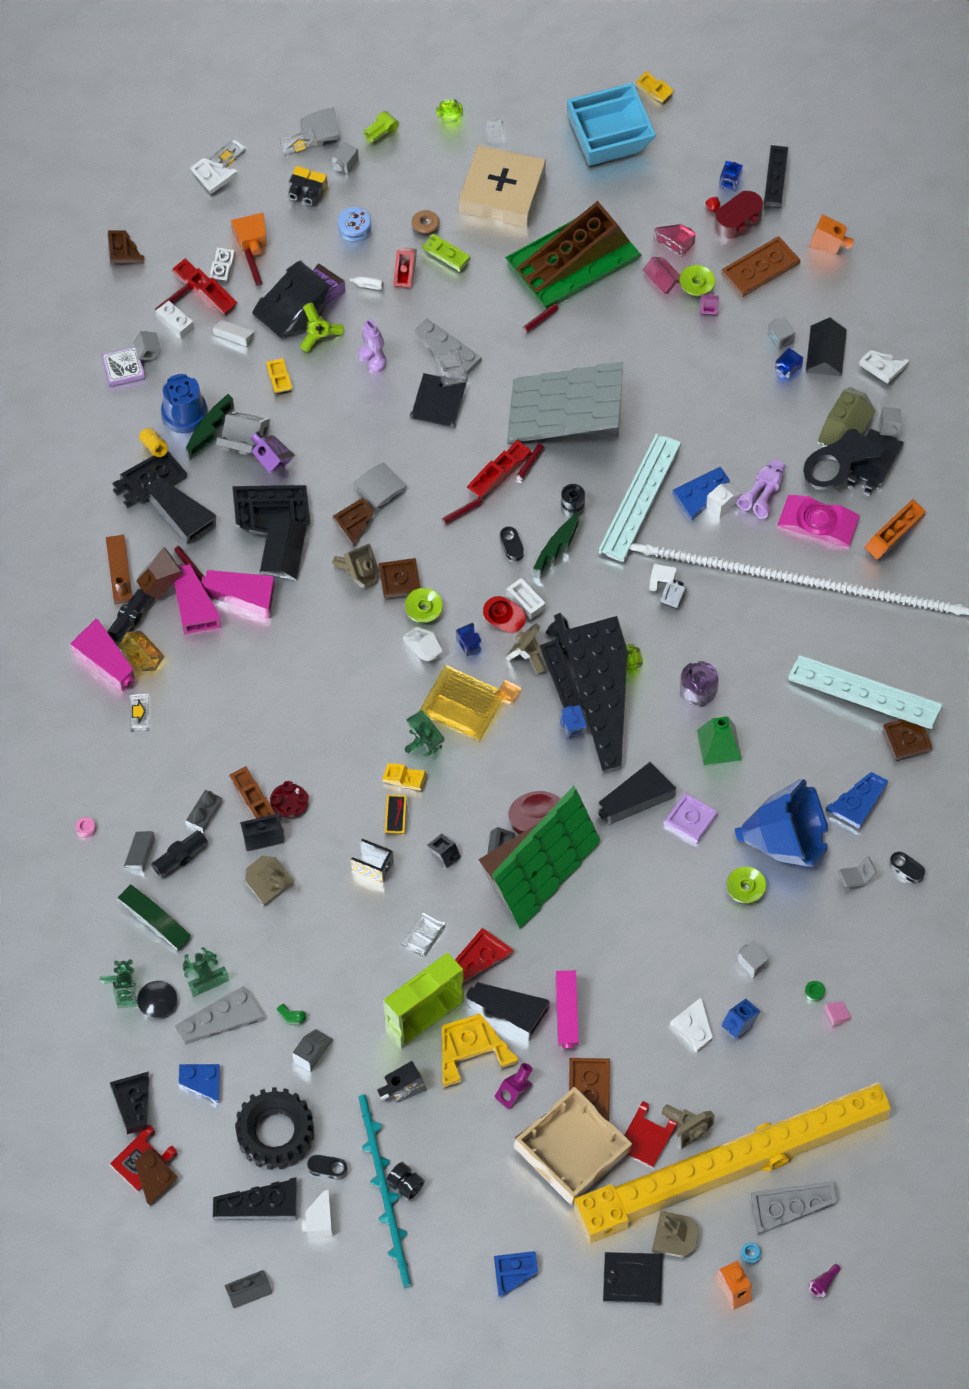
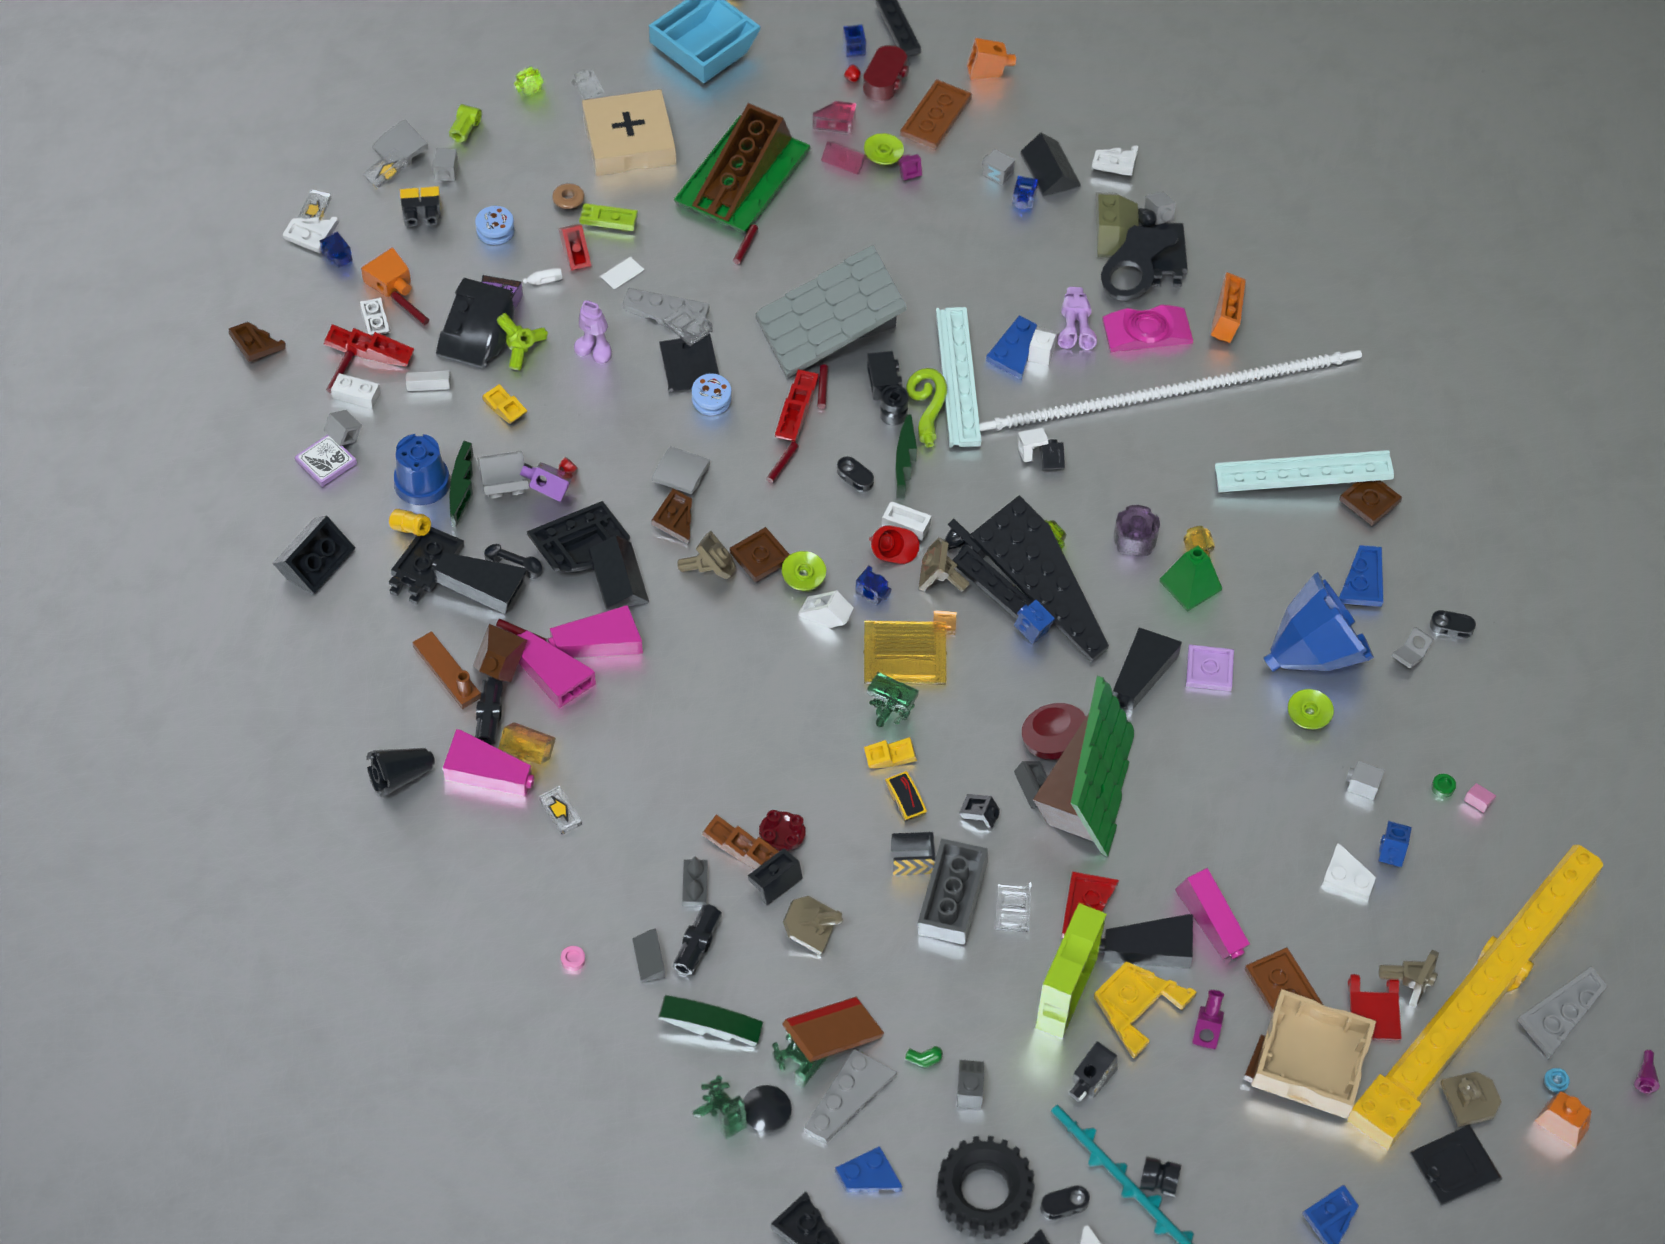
camera: 30 degrees left, 5 degrees down
none -> black slope [272,515,355,594]
none -> clear blue brick [319,231,353,268]
none -> black cone [366,748,435,796]
none -> black bar [484,544,542,579]
none -> red hinge [559,457,578,474]
none -> white sticker [600,257,645,290]
none -> light blue head [692,374,731,416]
none -> dark orange tile [782,996,884,1062]
none -> black brick [867,351,902,400]
none -> lime plant [906,368,947,448]
none -> dark grey brick [918,839,988,945]
none -> black bar [1138,208,1156,226]
none -> clear yellow head [1183,526,1215,557]

